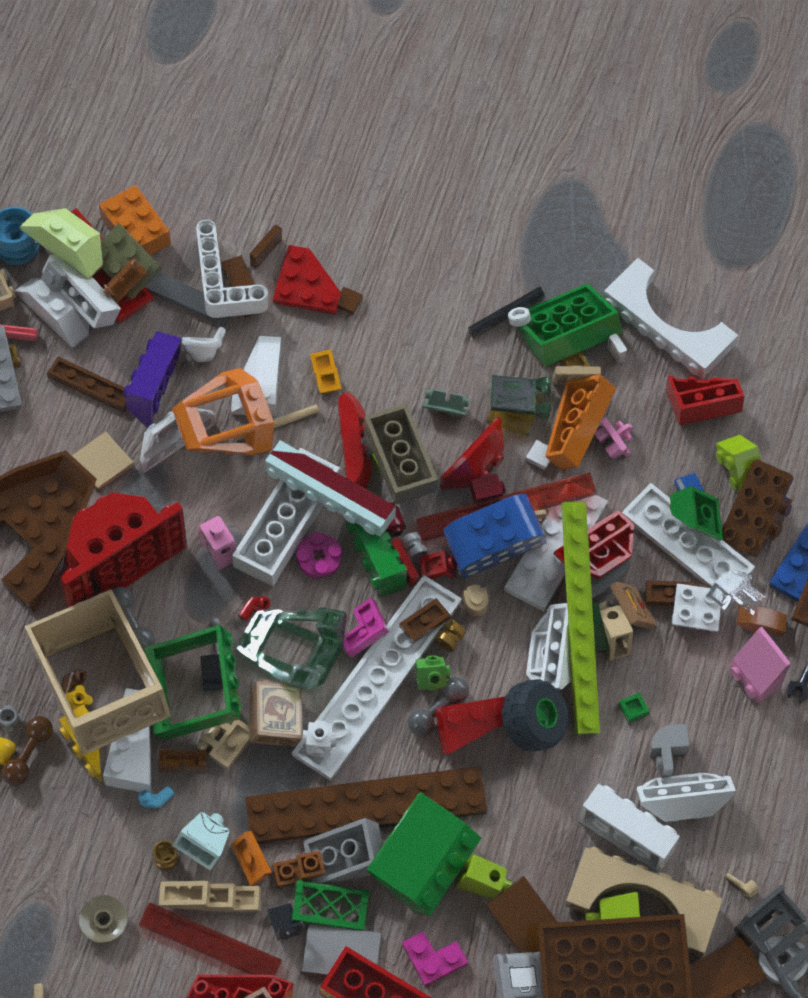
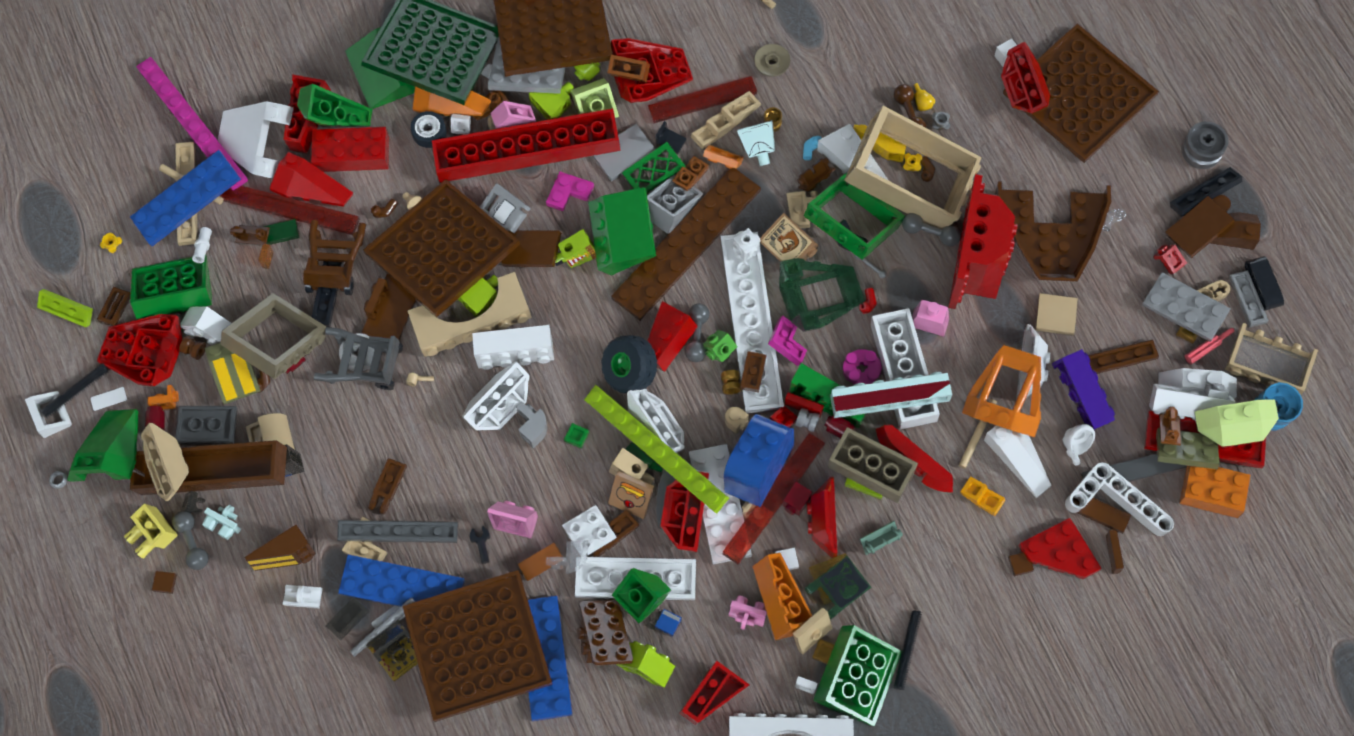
camera: 145 degrees right, 5 degrees up
white tile [508,307,531,327] -> none

